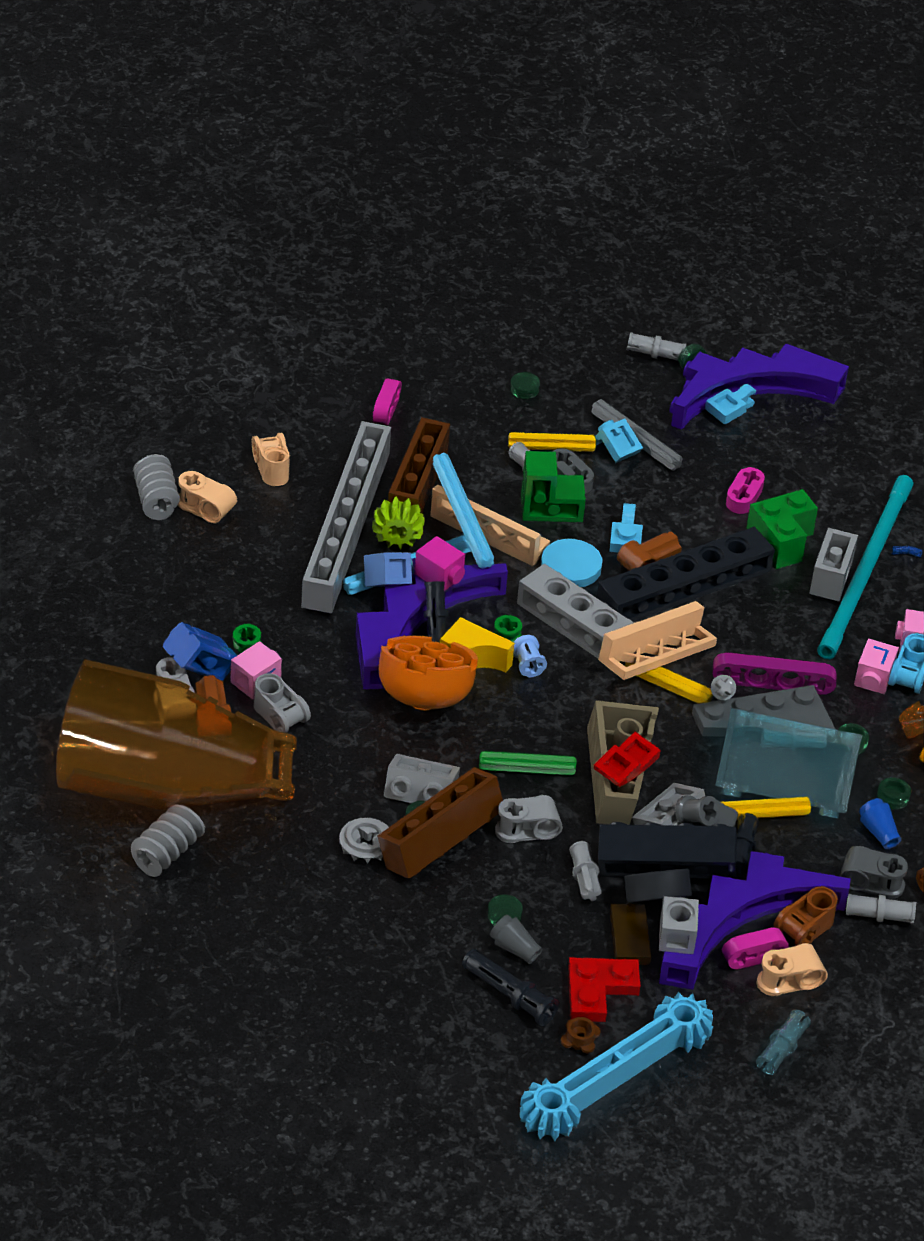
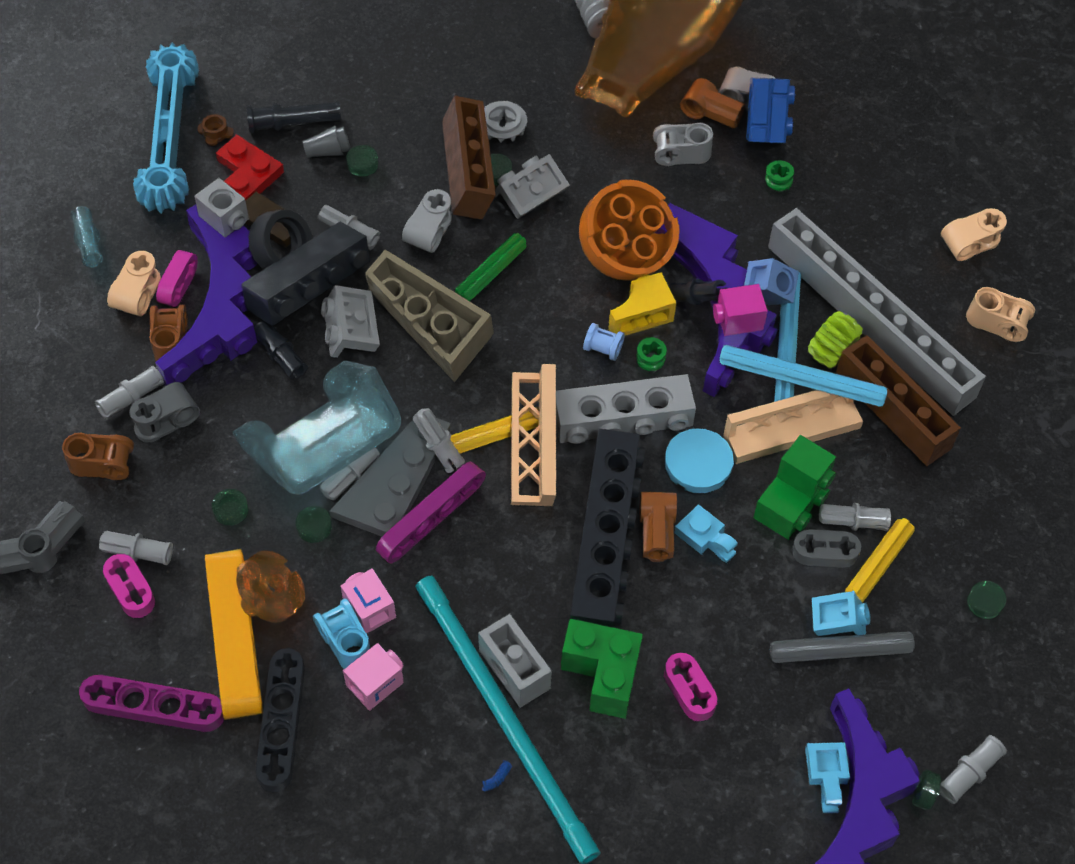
camera: 130 degrees right, 15 degrees up
light grey piece [132,454,180,520] -> none
bright pink brick [231,641,282,699] -> none
dark pink beam [373,378,402,425] -> none
red slope [593,732,661,787] -> none
dark grey piece [675,795,738,827] -> none
yellow axle [721,797,811,820] -> none
blue cone [859,798,901,849] -> none

